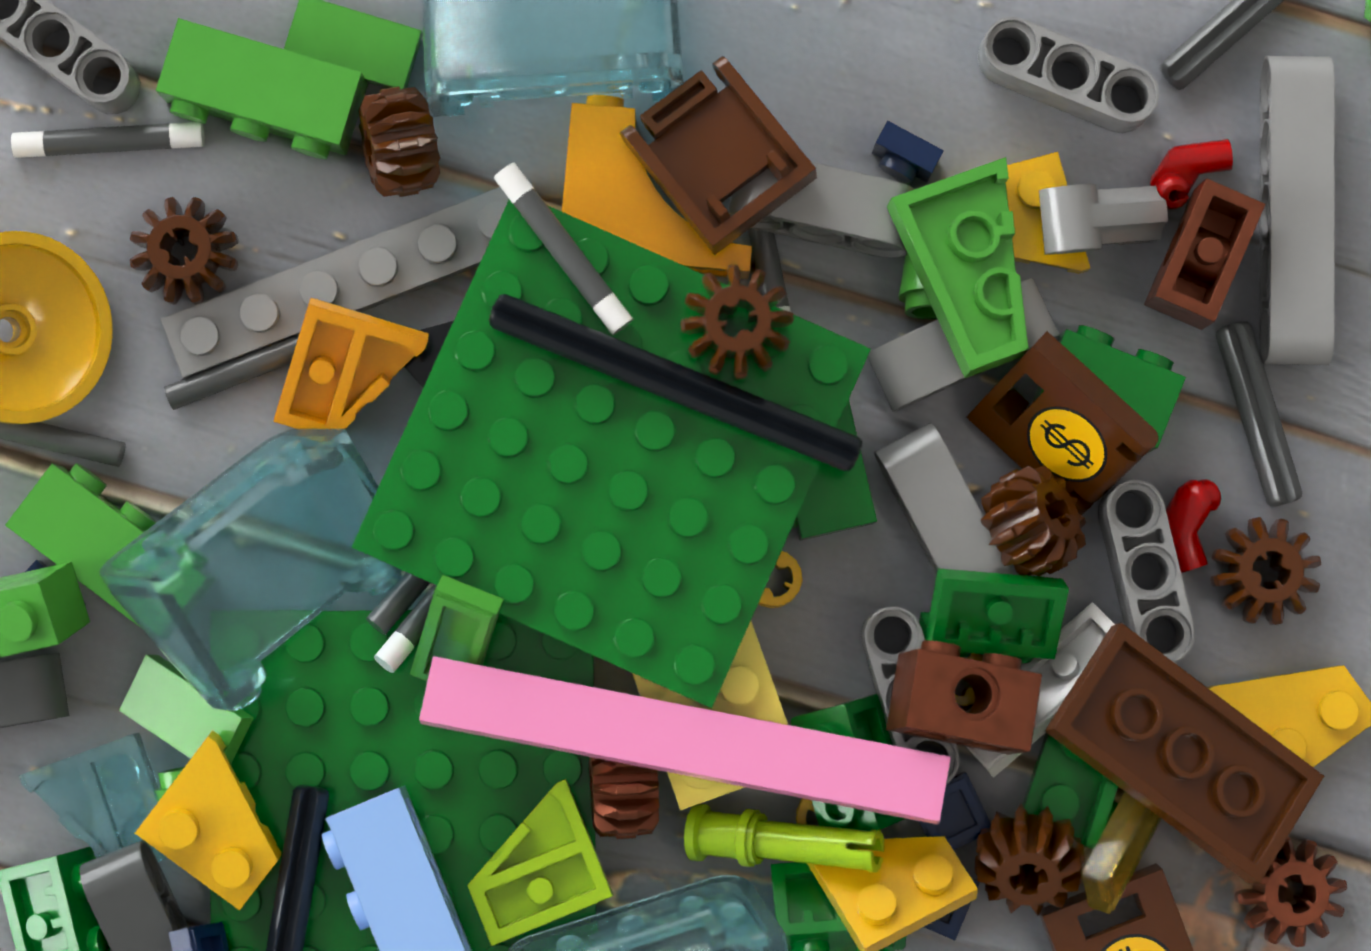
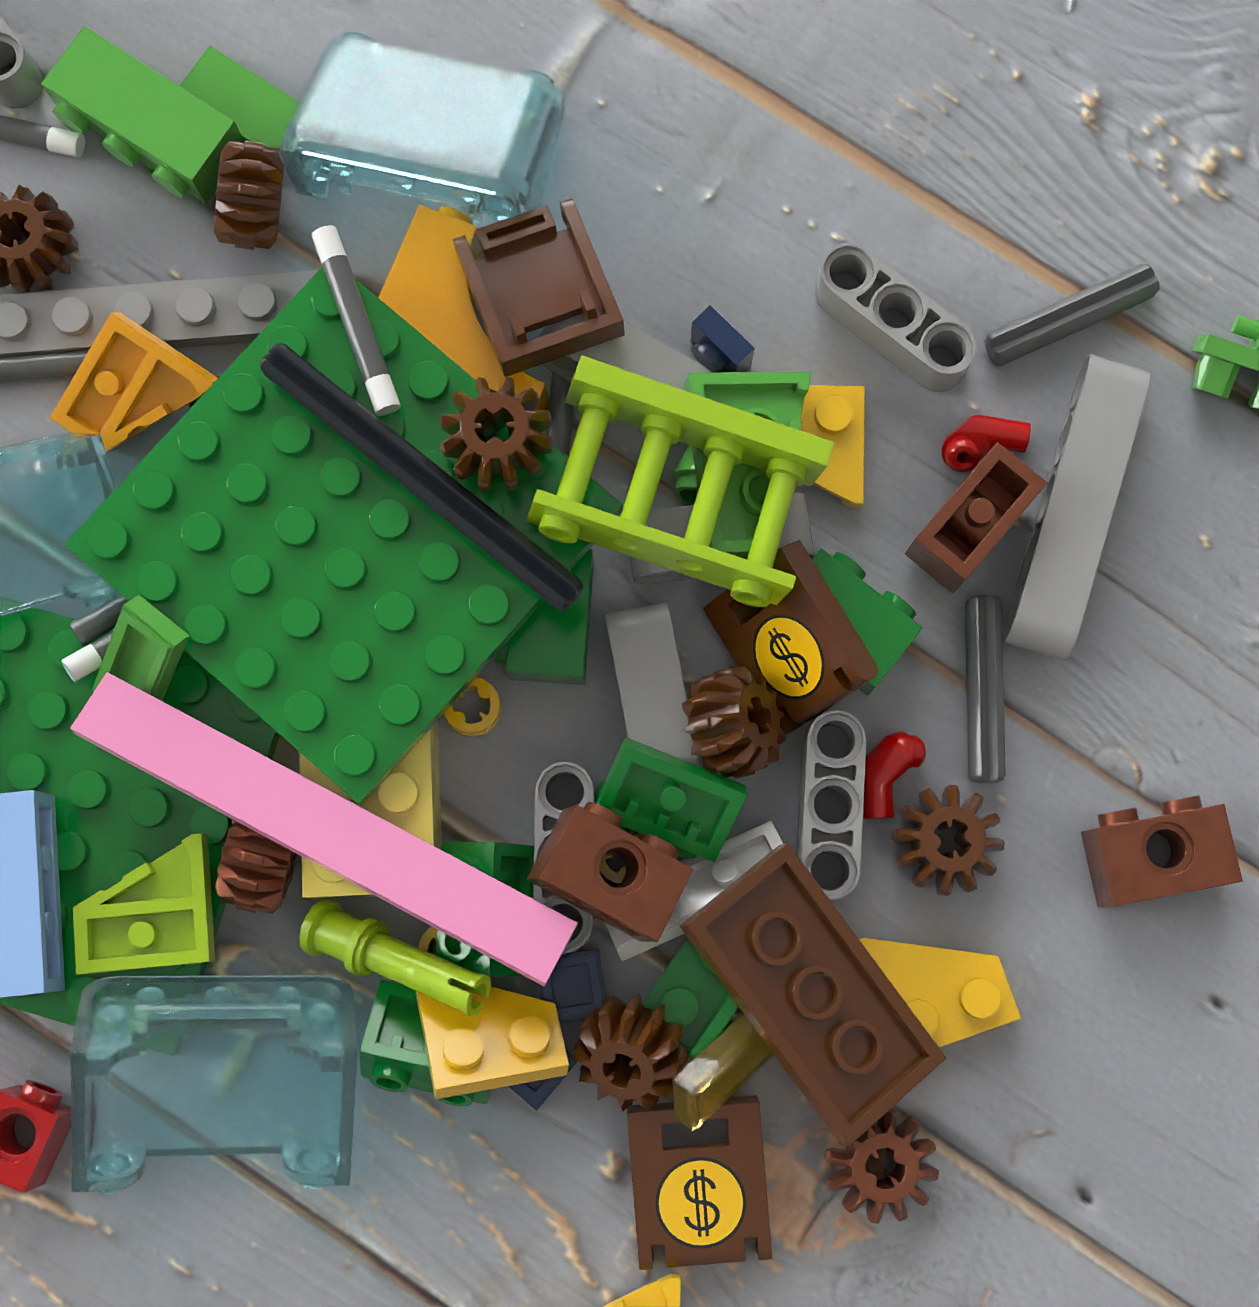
camera: 20 degrees right, 5 degrees down
light grey piece [1039,184,1168,255] -> none
none -> lime fence [526,355,834,607]

